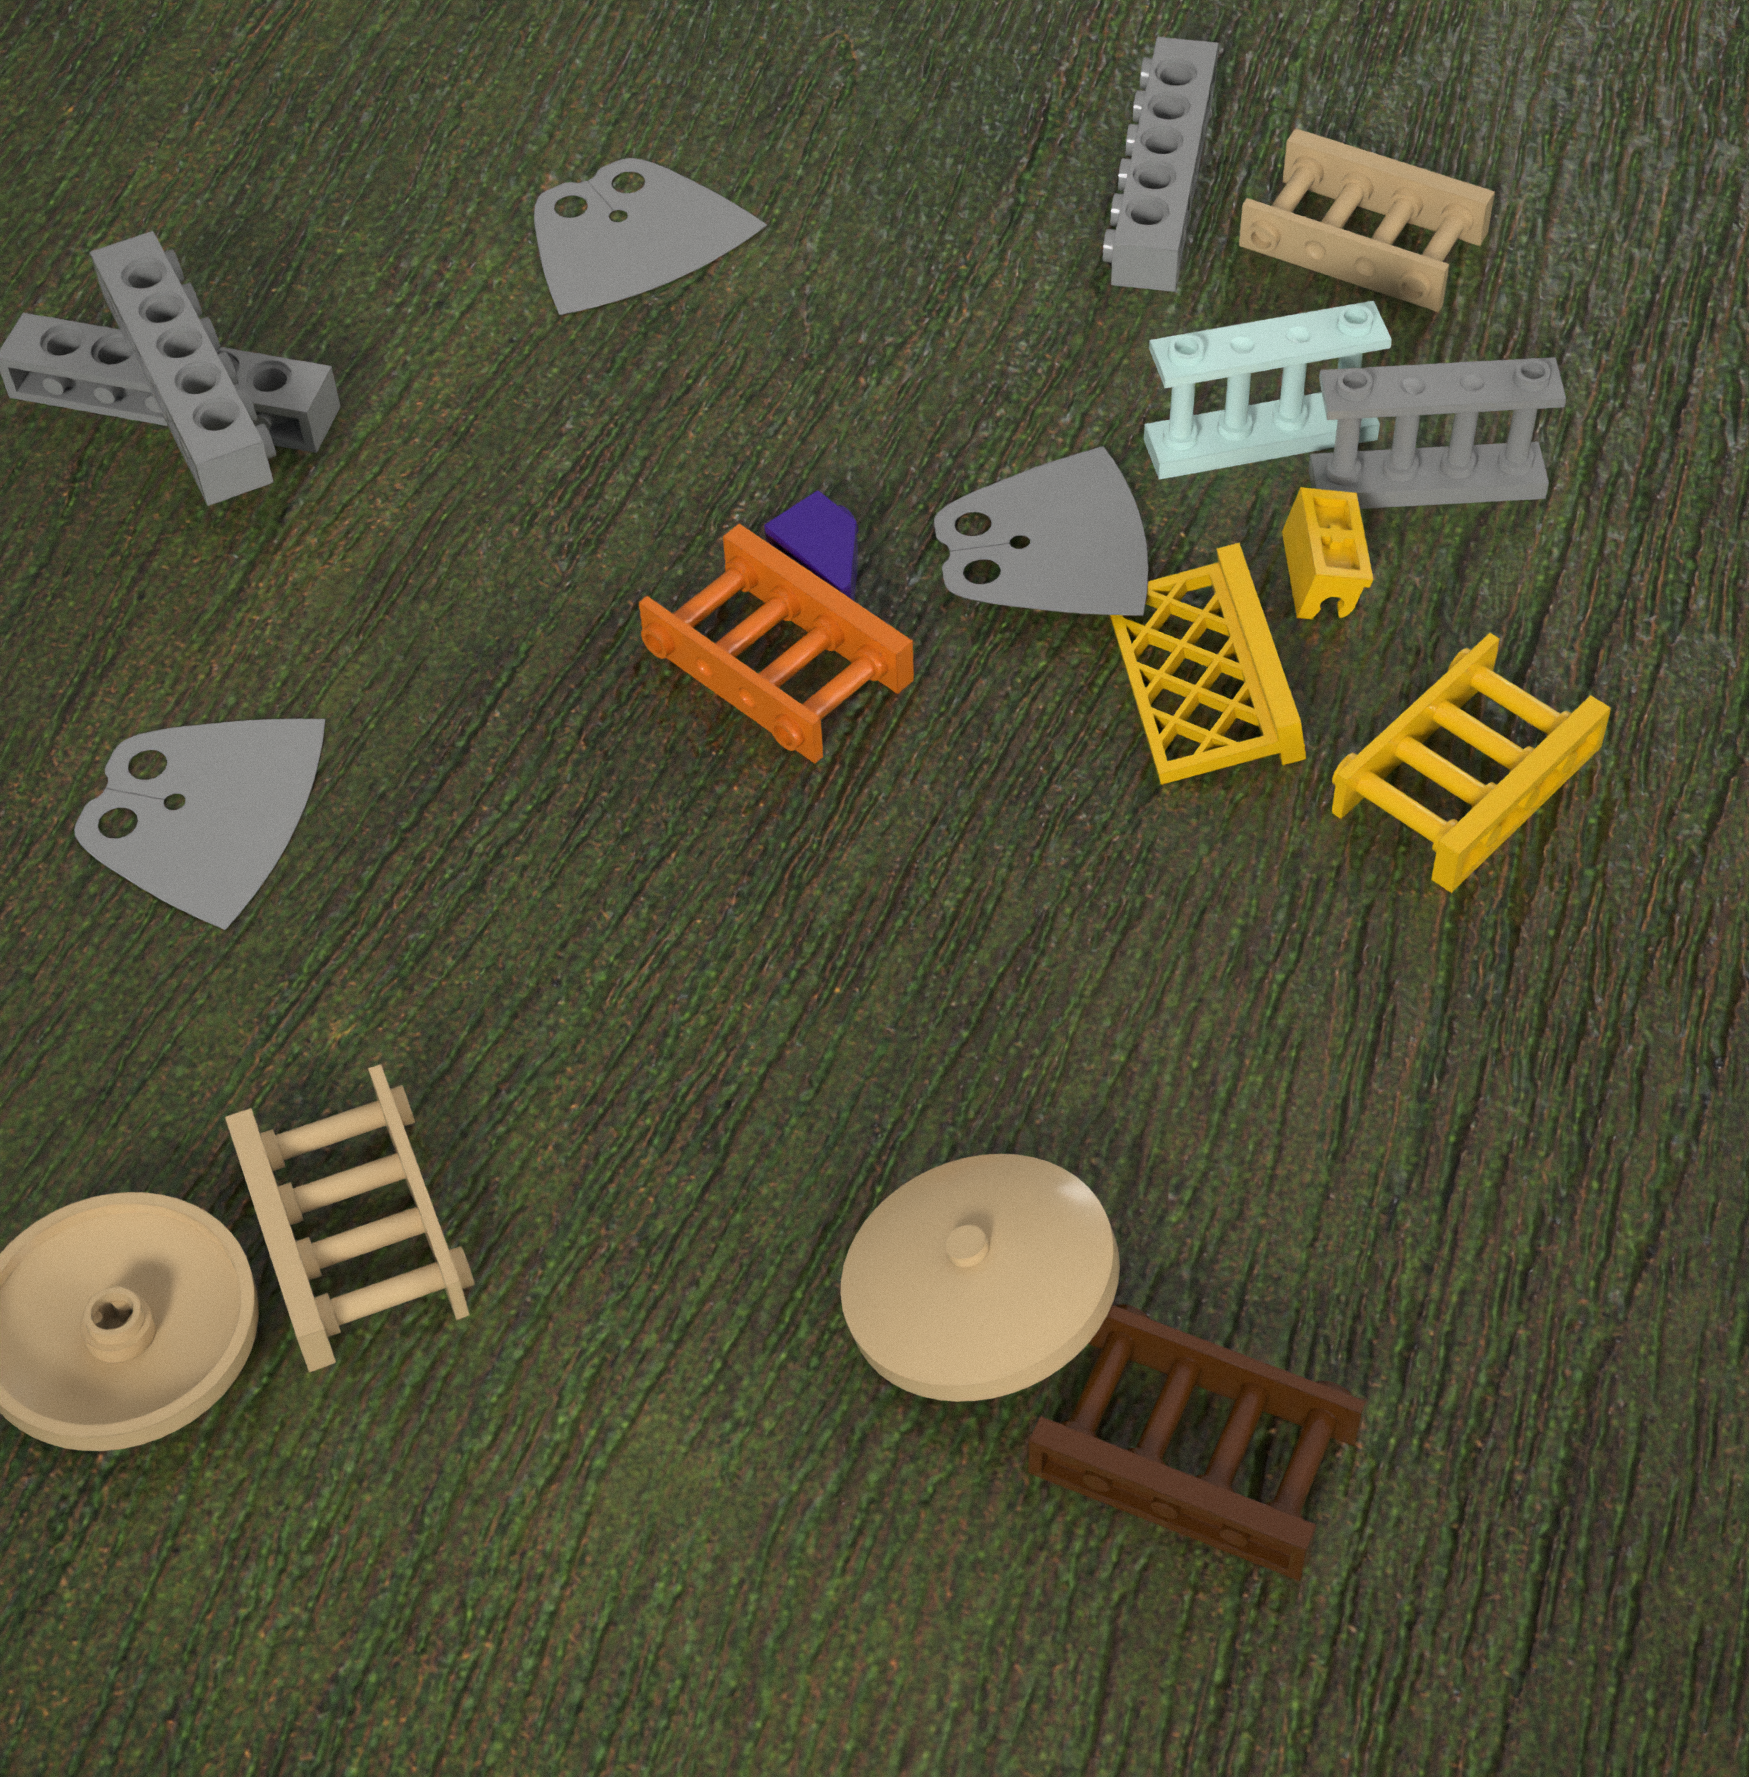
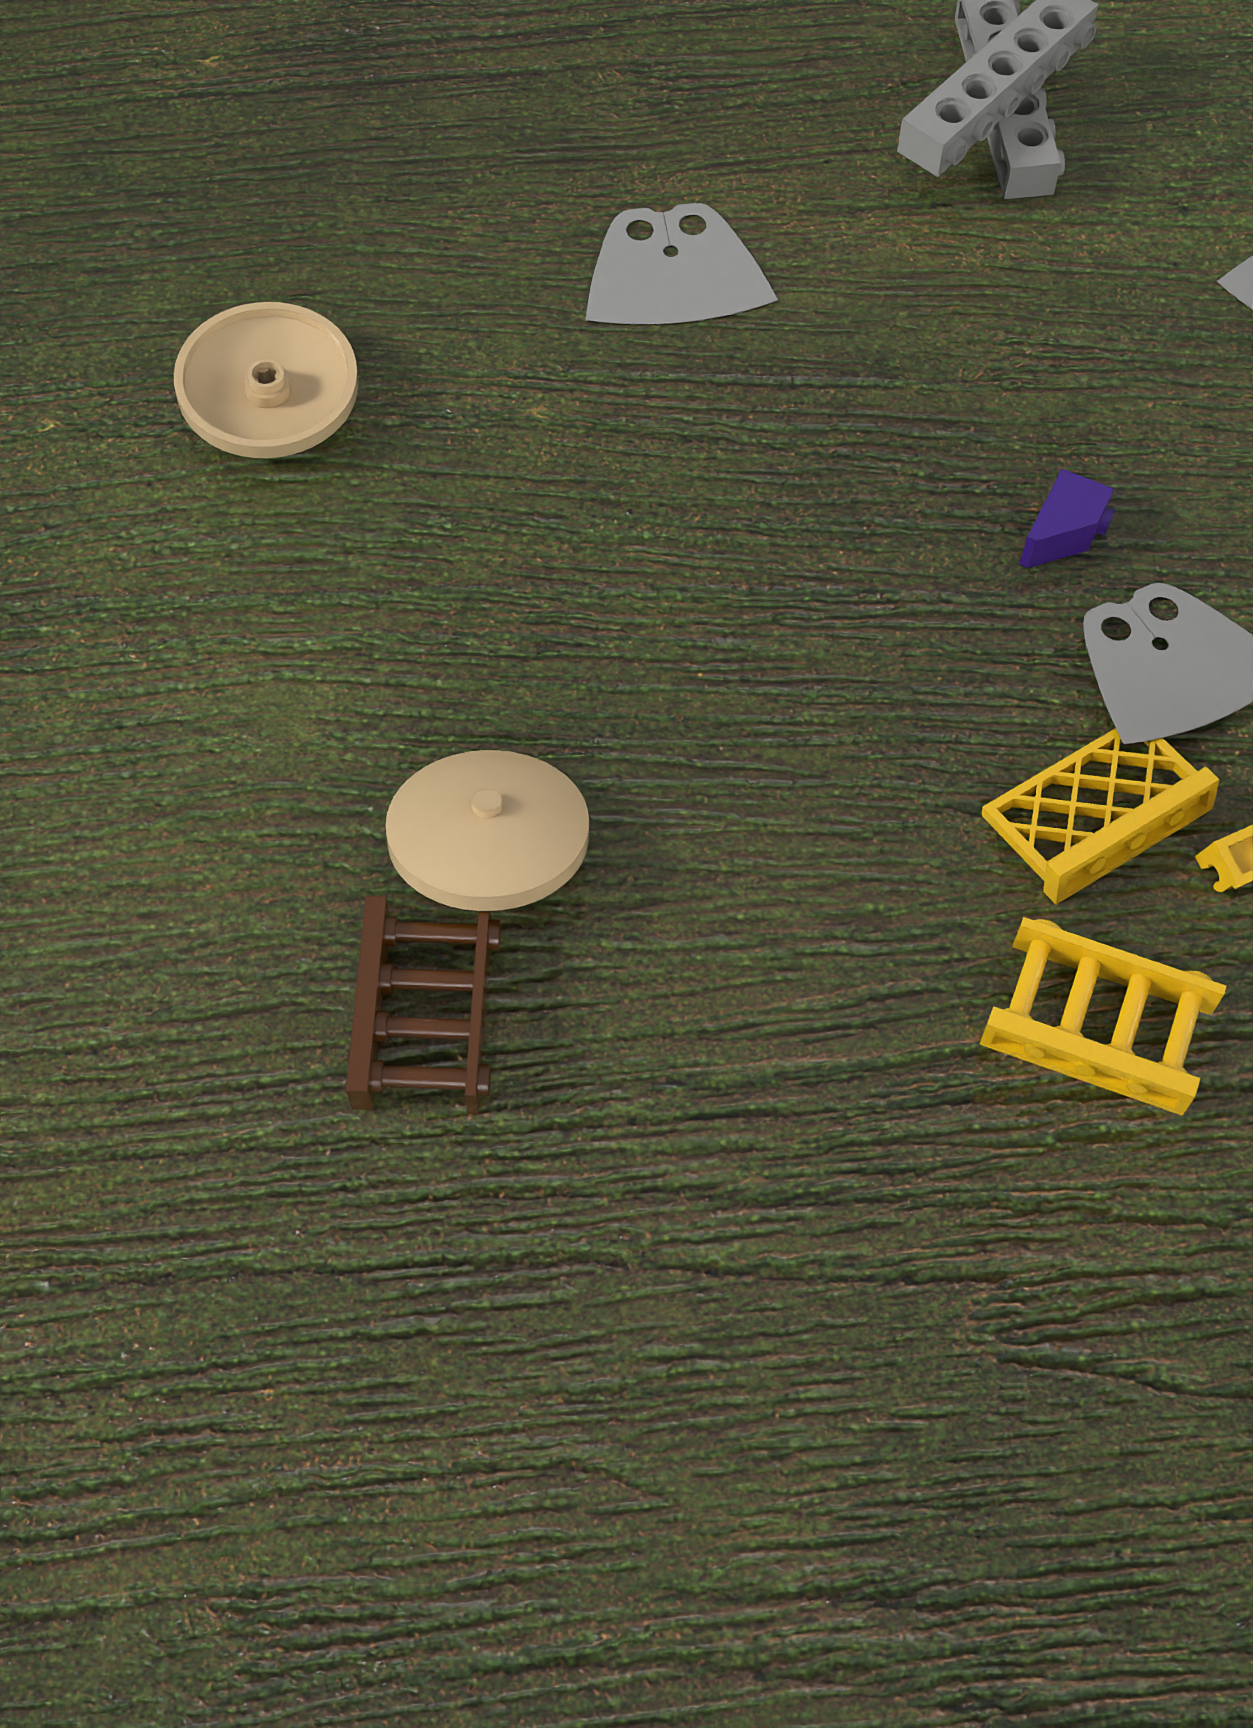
camera: 65 degrees right, 10 degrees up
tan fence [225,1064,475,1372] -> none
orange fence [639,523,914,764] -> none

